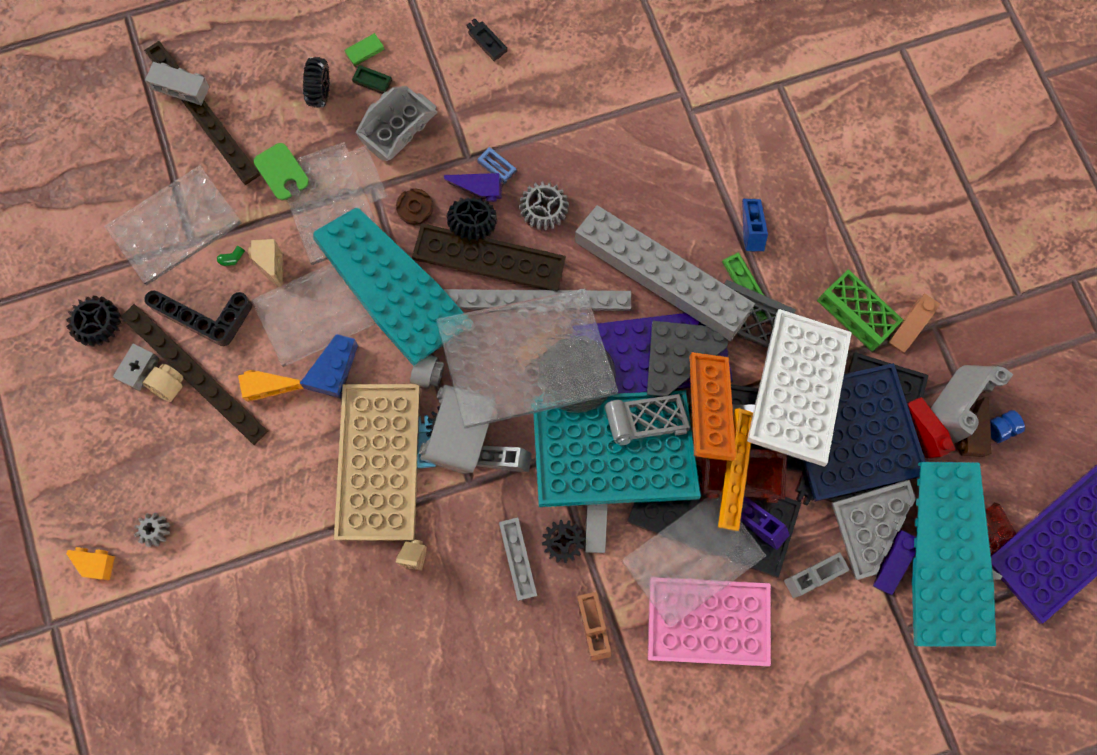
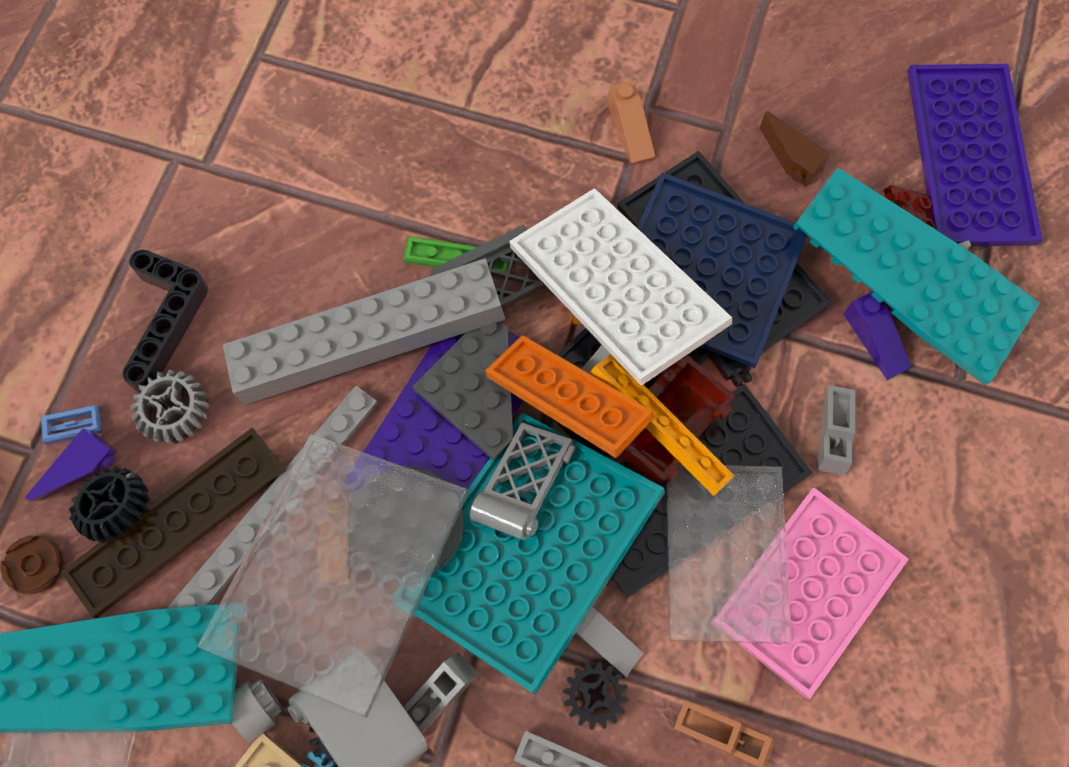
camera: 50 degrees left, 5 degrees down
dark purple slope [741,496,790,550] -> none
blue slope [742,199,768,252] -> none
bright green fence [817,269,903,352] -> none
light grey plate [832,480,916,580] -> none
red slope [907,397,956,458] -> none
light grey windscreen [930,365,1013,444] -> none
blue wheel [990,410,1025,443] -> none
none -> black beam [122,249,208,393]

